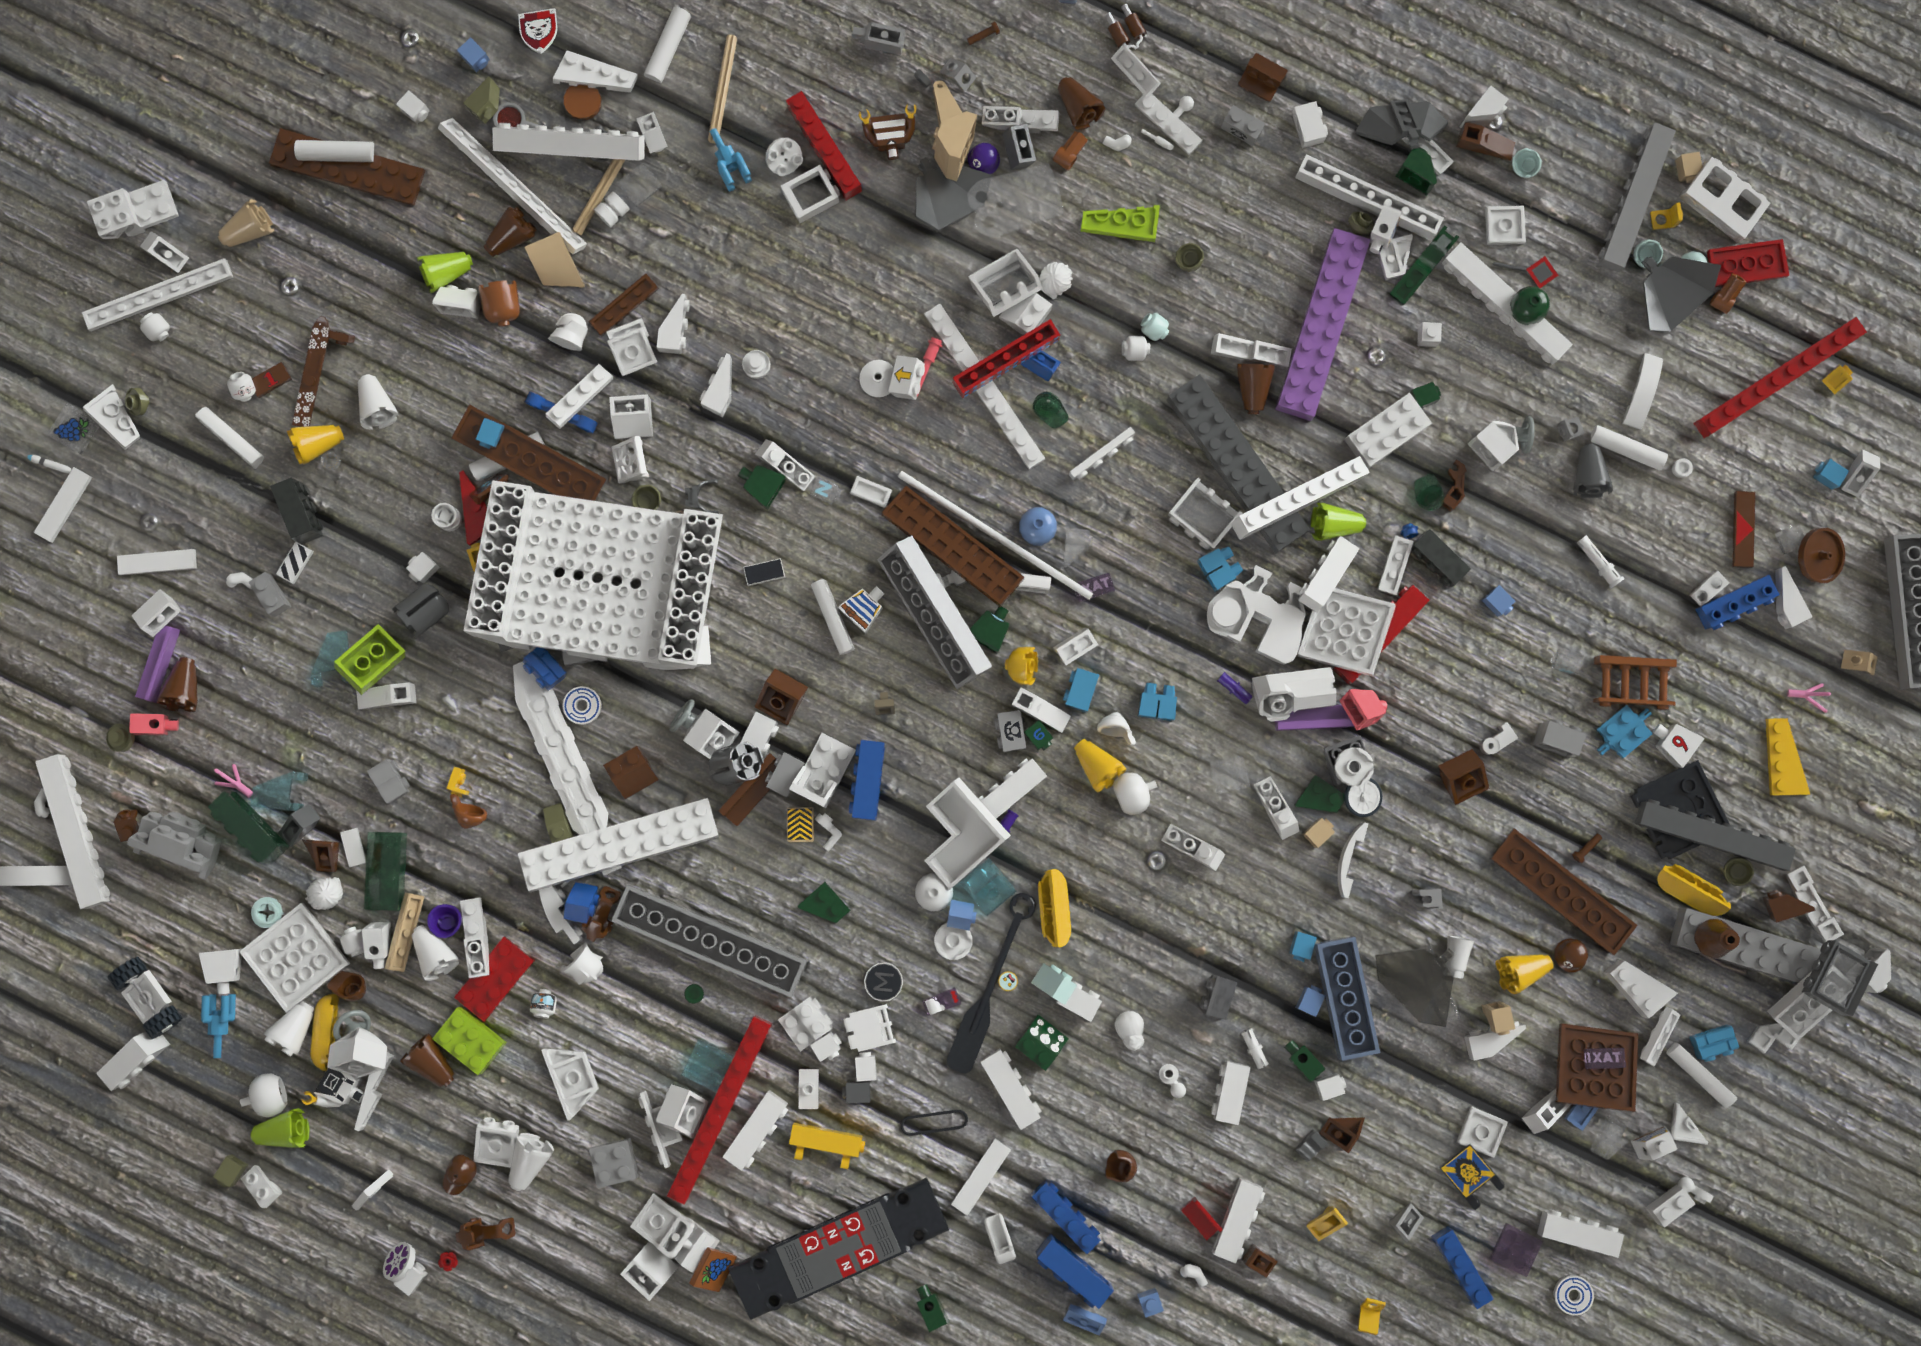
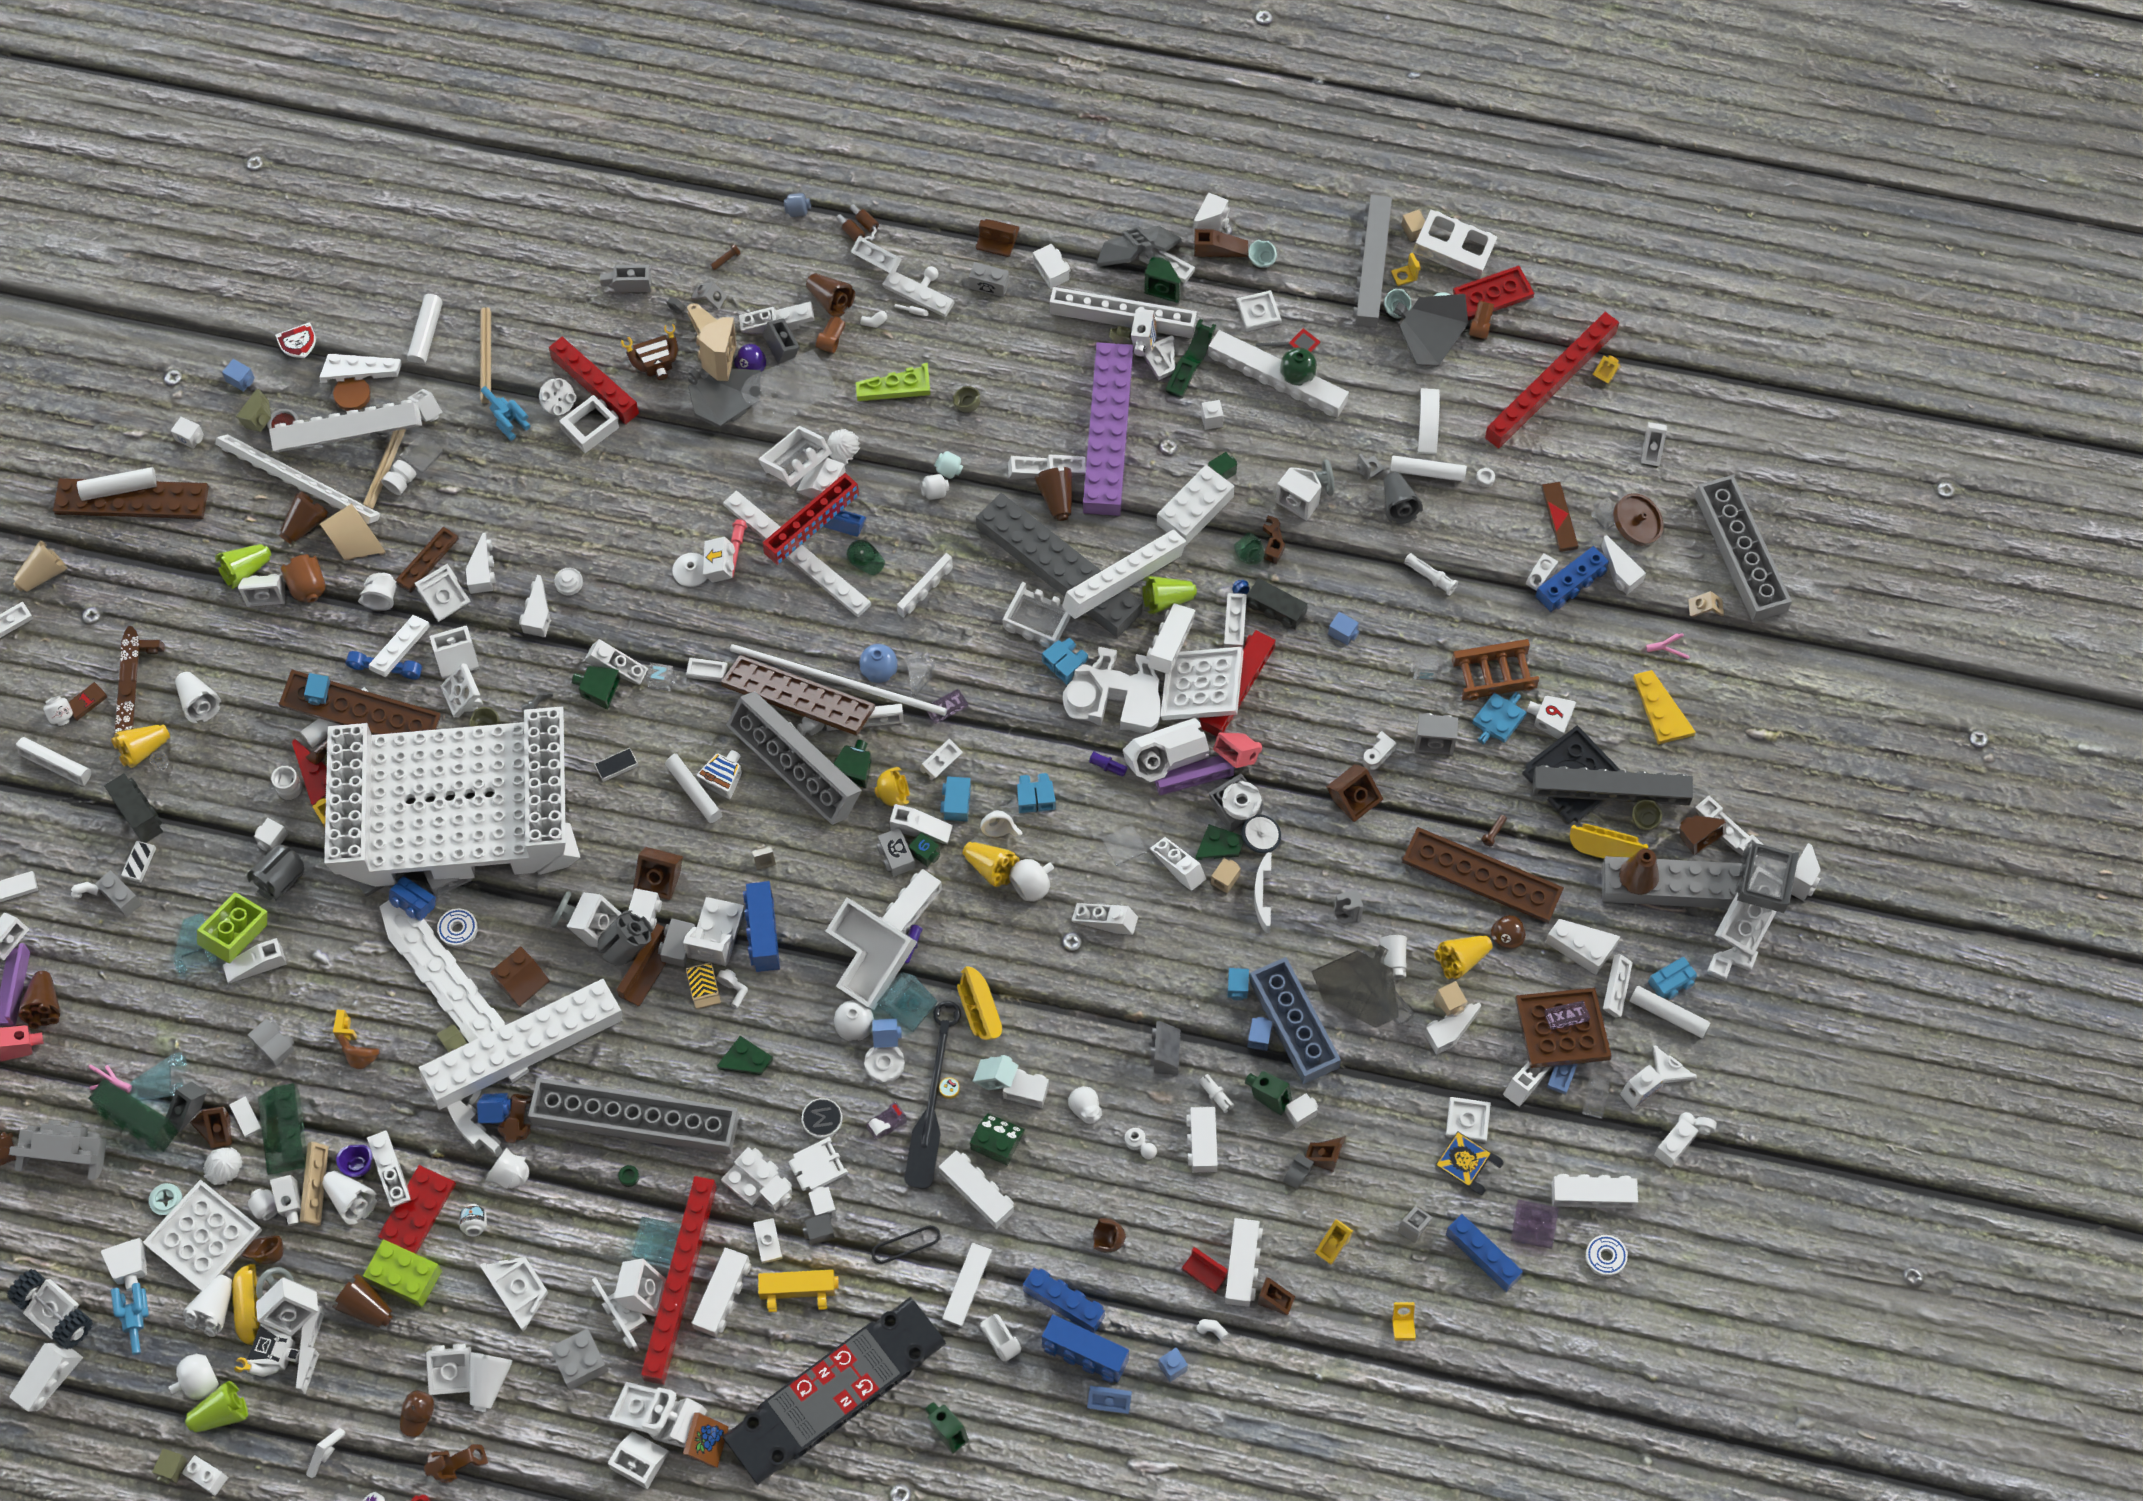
camera: 10 degrees left, 20 degrees down
dark azure brick [1813,459,1849,490] -> none

